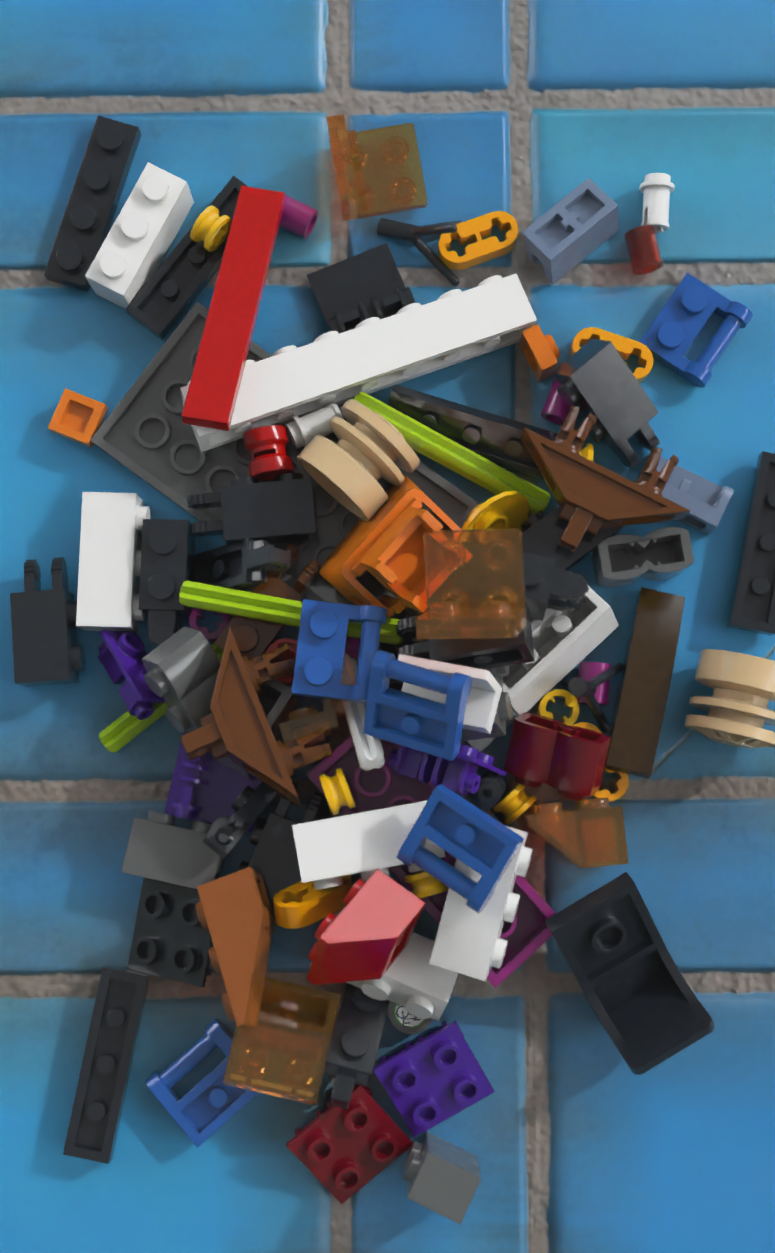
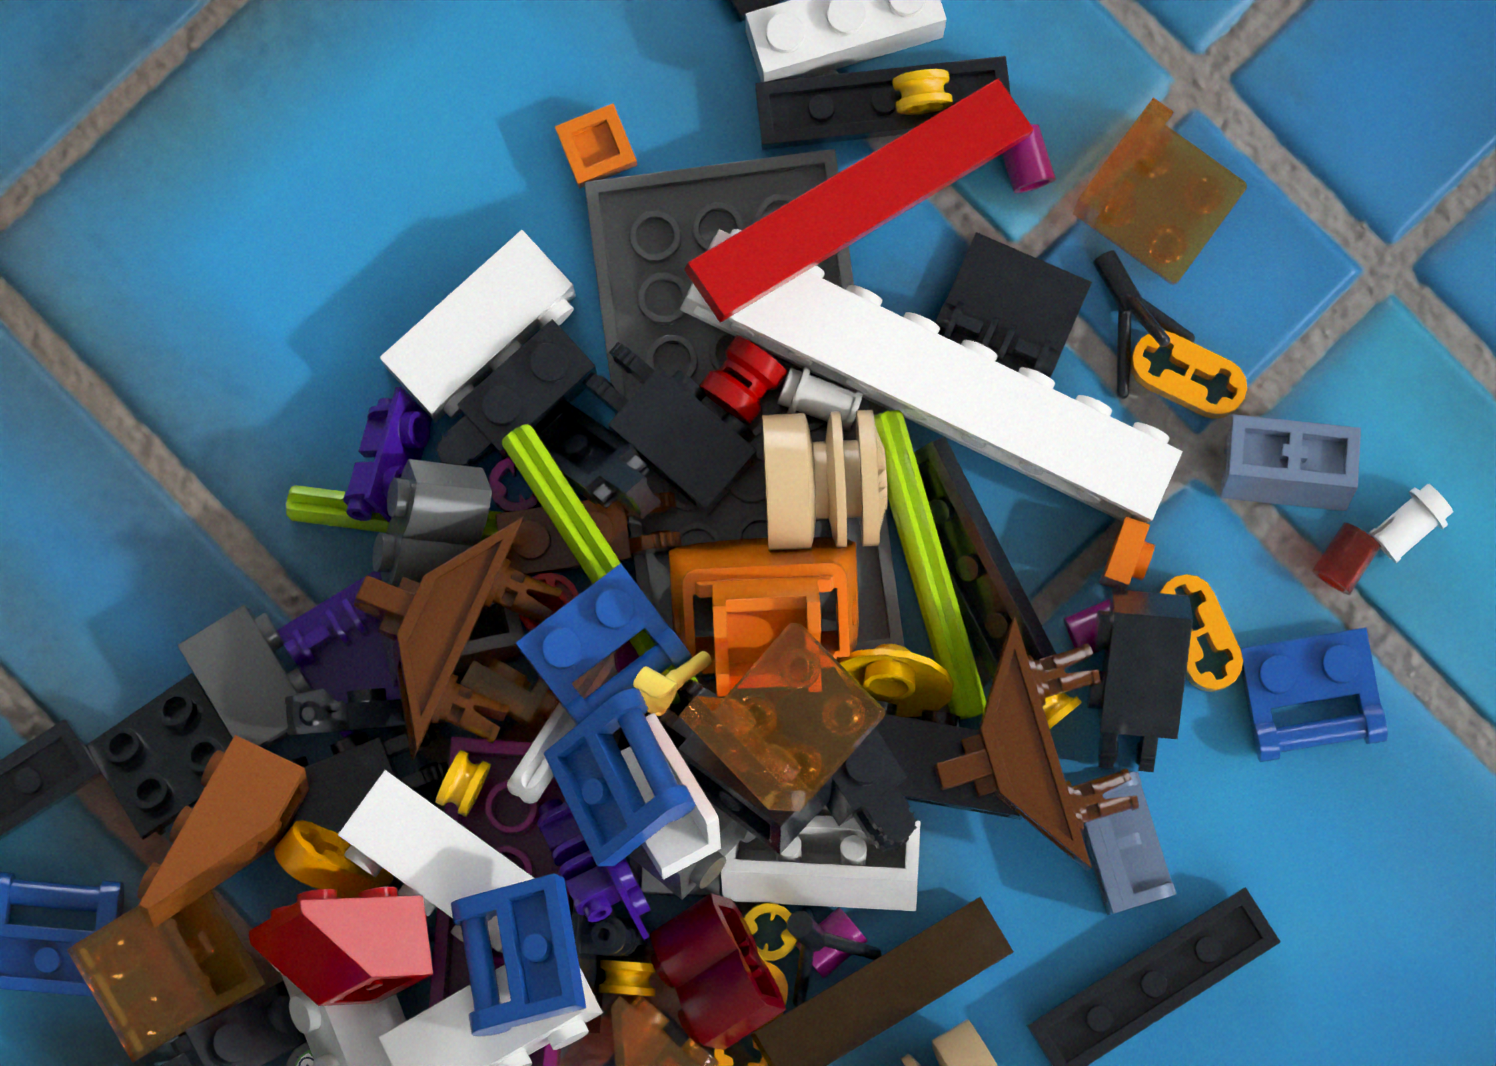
camera: 40 degrees right, 0 degrees up
black hinge [10,557,85,687] -> none
yellow bush [404,870,449,899] -> none
dark grey brick [591,527,694,588] -> none
none -> light yellow hand [633,651,712,716]

